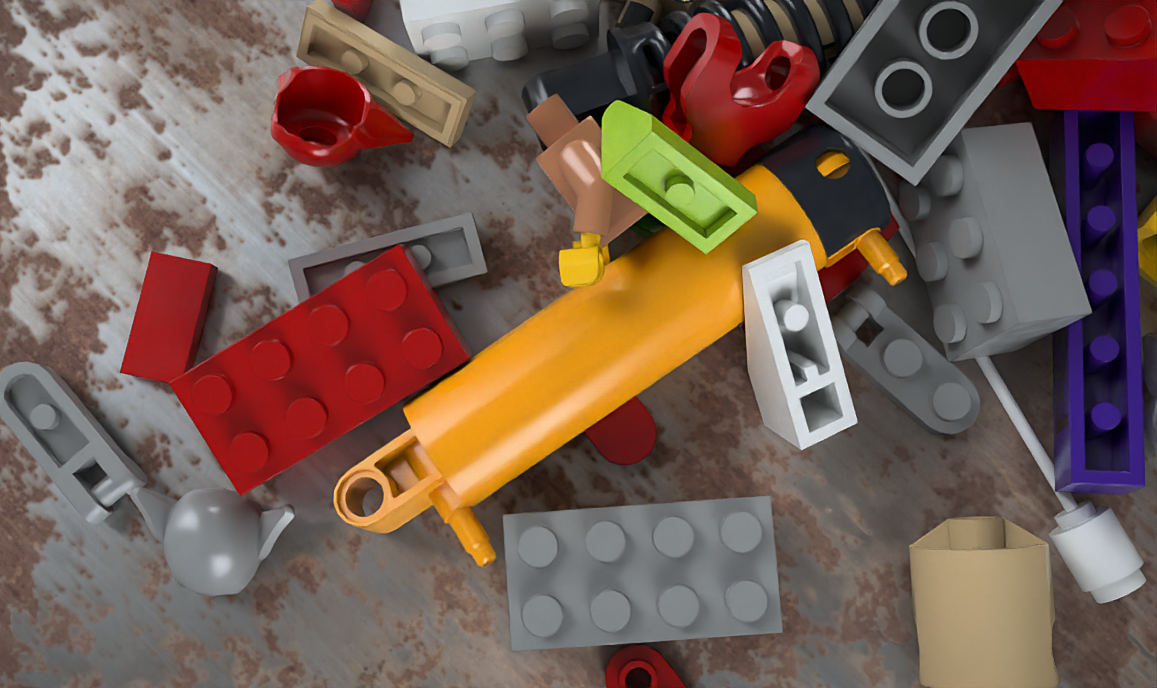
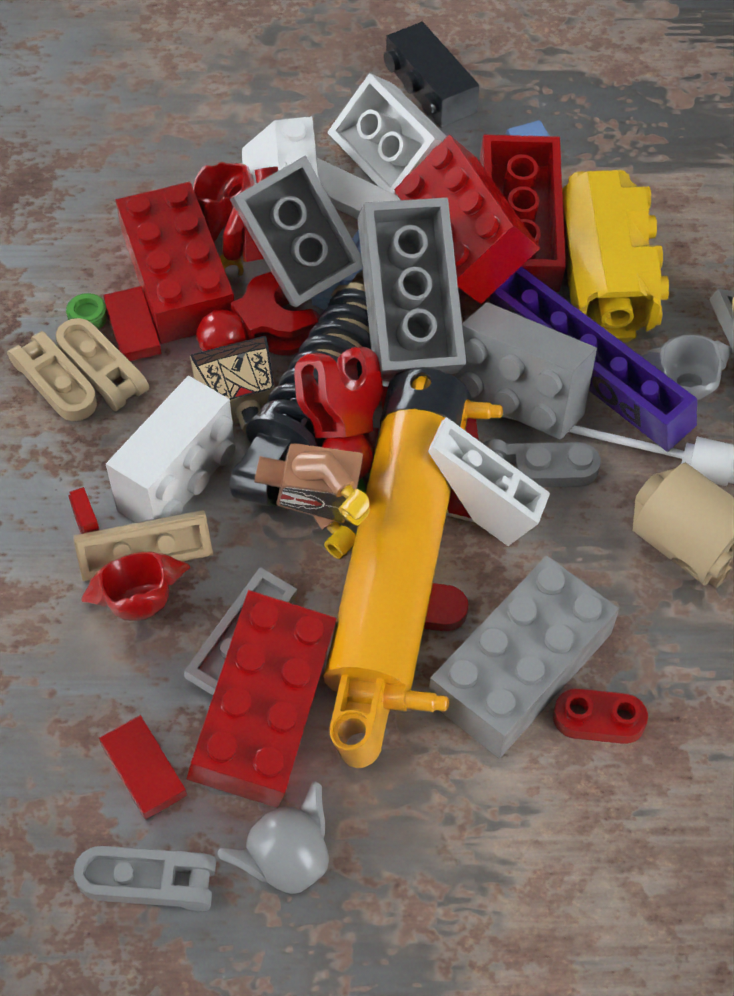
camera: 50 degrees left, 25 degrees down
lime tile [601,100,758,254] -> none

